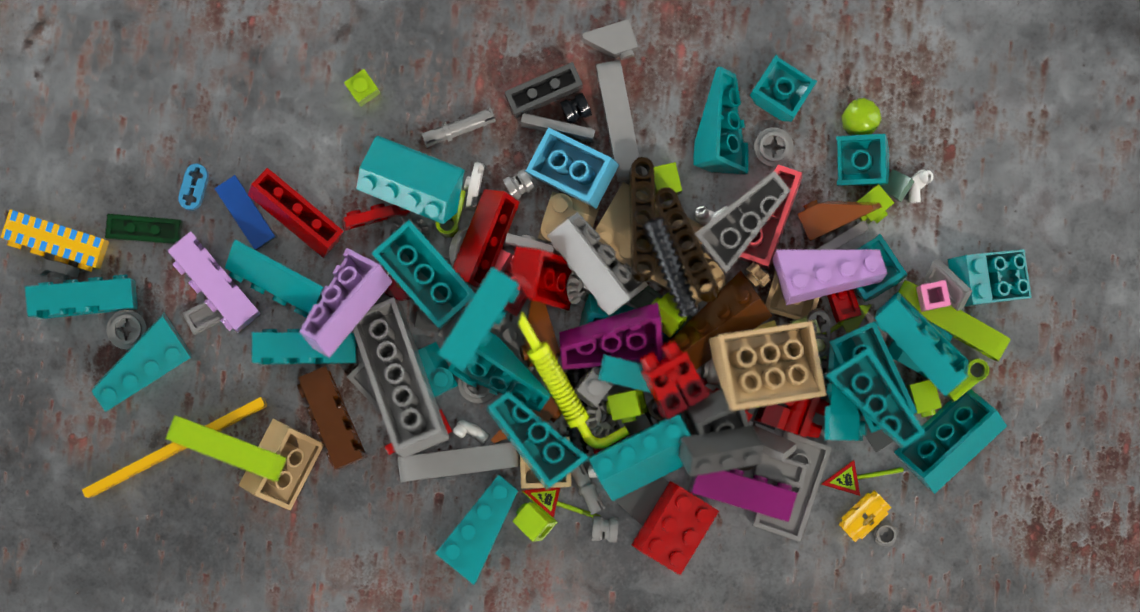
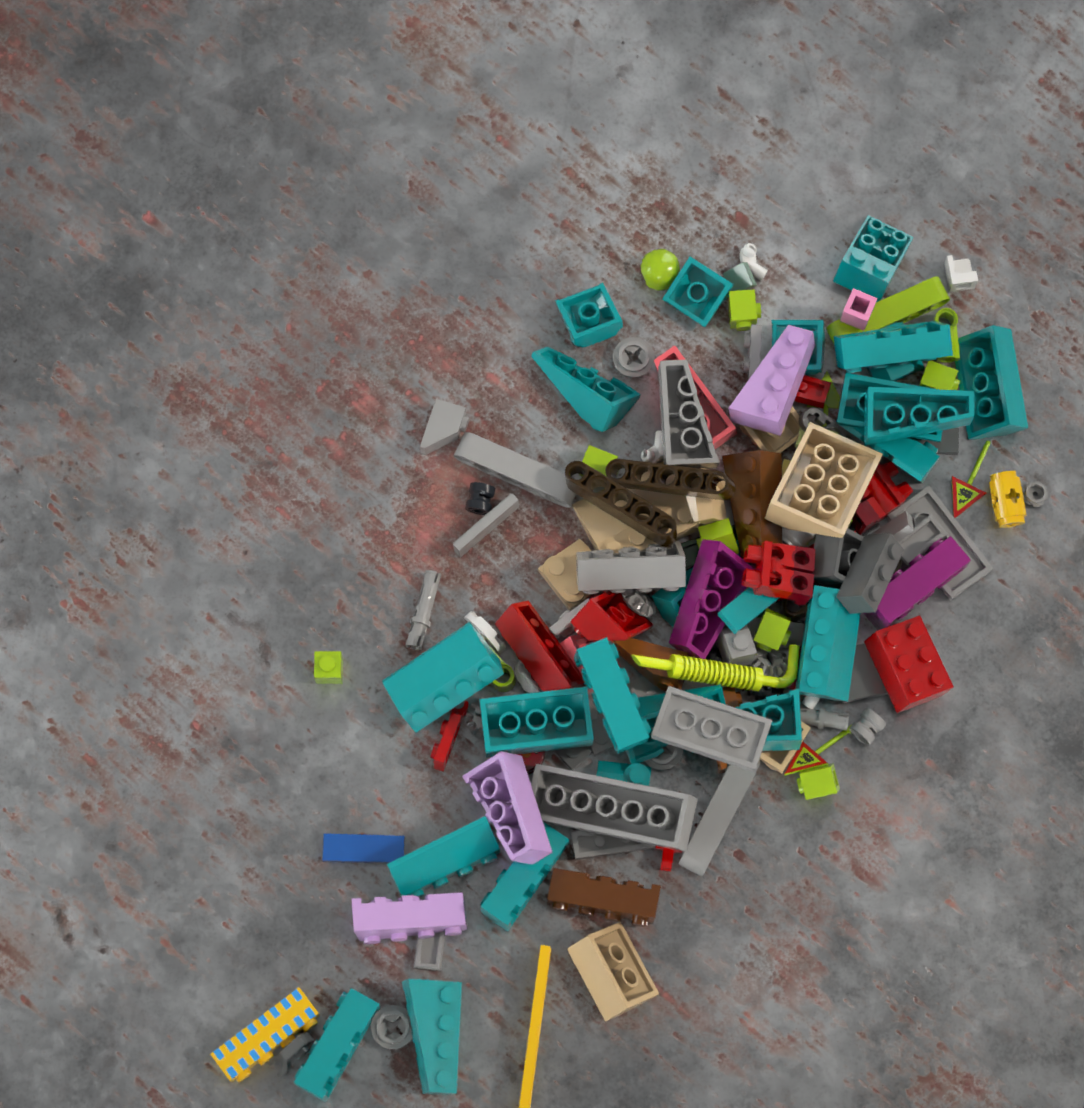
camera: 55 degrees left, 10 degrees down
dark green tile [105,214,183,244] -> none
lime beam [165,415,287,482] -> none
dark azure beam [178,164,209,211] -> none
red brick [248,168,344,258] -> none
teal wedge [435,475,519,585] -> none
white arm [453,420,490,445] -> none
light grey wheel [503,168,536,200] -> none
dark grey brick [505,62,583,119] -> none
medium azure brick [526,127,619,209] -> none
black piece [643,217,699,317] -> none
tan plate [745,262,770,288] -> none
dark orange slope [798,200,882,241] -> none
light grey tile [925,259,972,311] -> none
none -> light grey plate [651,686,772,773]
none -> white panel [944,255,978,292]

